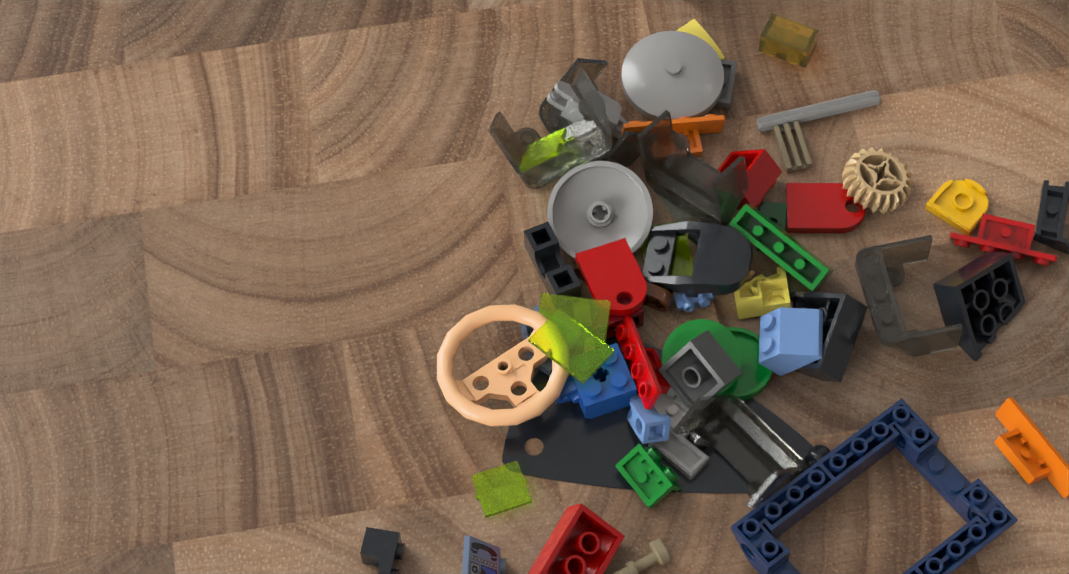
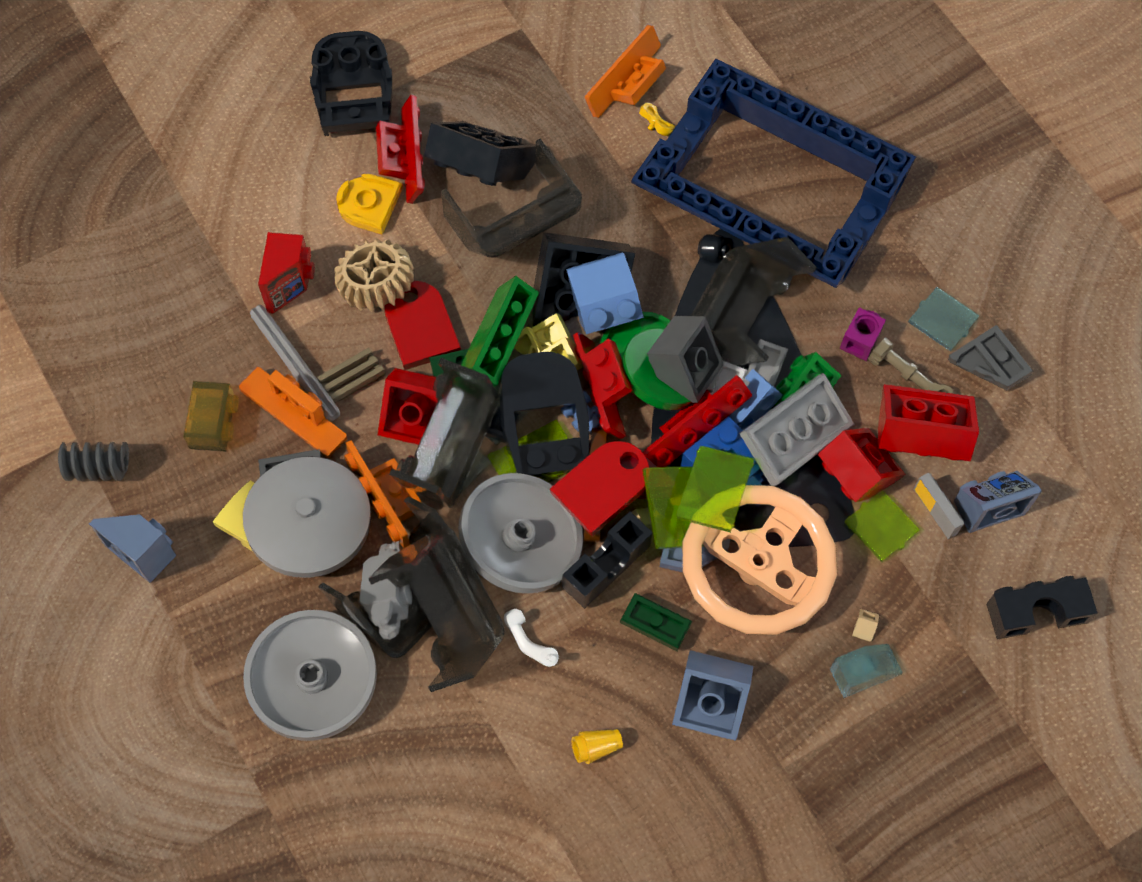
camera: 115 degrees left, 5 degrees up
clear neon green piece [519,128,567,172] -> none
none -> orange bracket [239,367,347,458]
none -> light grey dish [243,610,377,741]
none -> red slope [258,232,315,314]
none -> white piece [504,608,559,667]
none -> yellow cone [571,729,623,764]
none -> red bracket [573,332,633,439]
none -> dark green plate [620,593,692,652]
none -> yellow piece [639,103,675,137]
none -> sand blue slope [672,650,753,741]
none -> light grey tile [739,373,855,486]
none -> red slope [818,428,906,502]
none -> clear light blue slope [830,644,903,698]
none -> magenta brick [840,307,886,361]
none -> tan piece [852,609,879,642]
none -> light grey tile [914,473,964,539]

